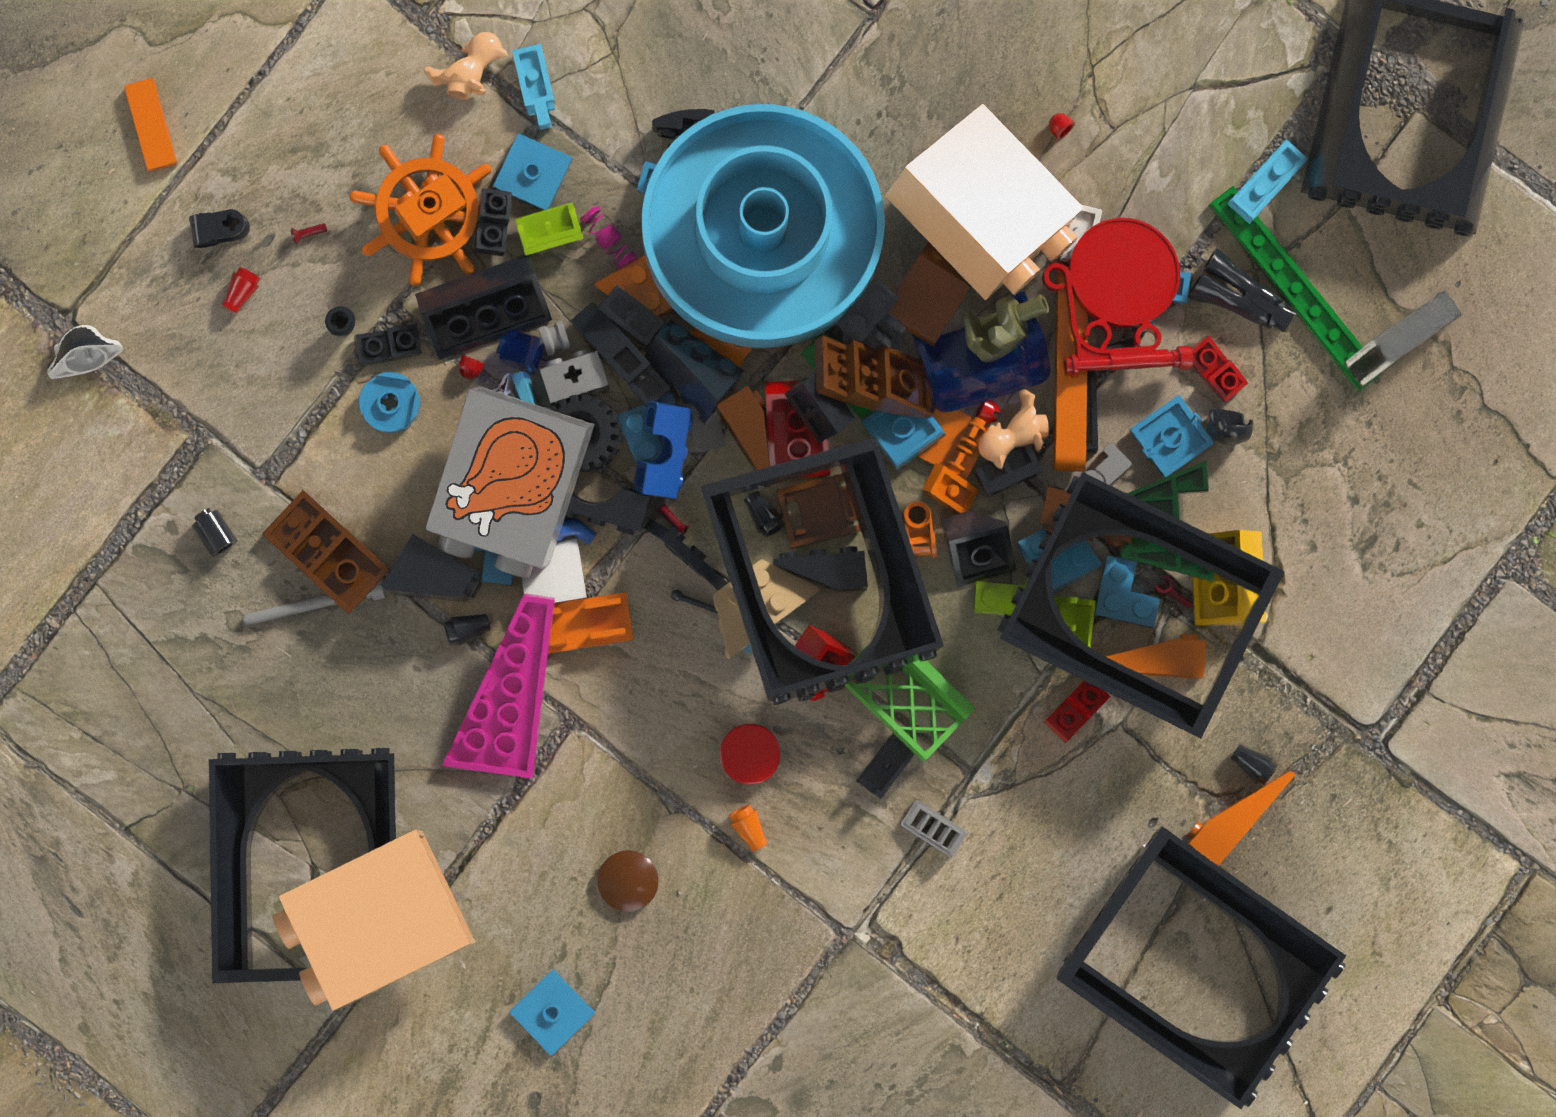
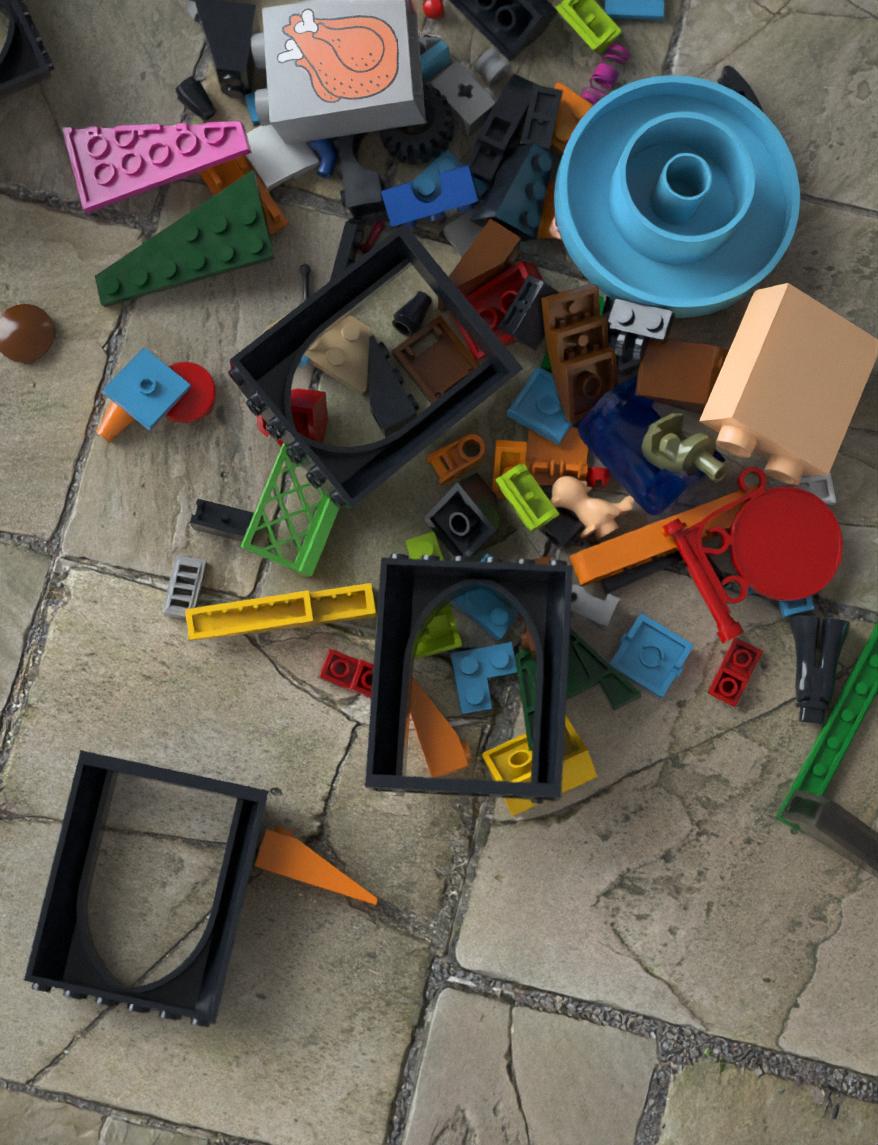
camera: 65 degrees right, 5 degrees down
clear blue slope [496,330,545,376] -> none
dark red hand [1155,575,1193,609] -> none
black hair [1207,409,1253,446] -> none
black cone [1230,744,1278,785] -> none
none -> dark green wing [95,170,276,307]
none -> dark azure plate [103,348,191,431]
none -> yellow slope [185,583,377,641]
none -> lime hinge [495,463,559,534]

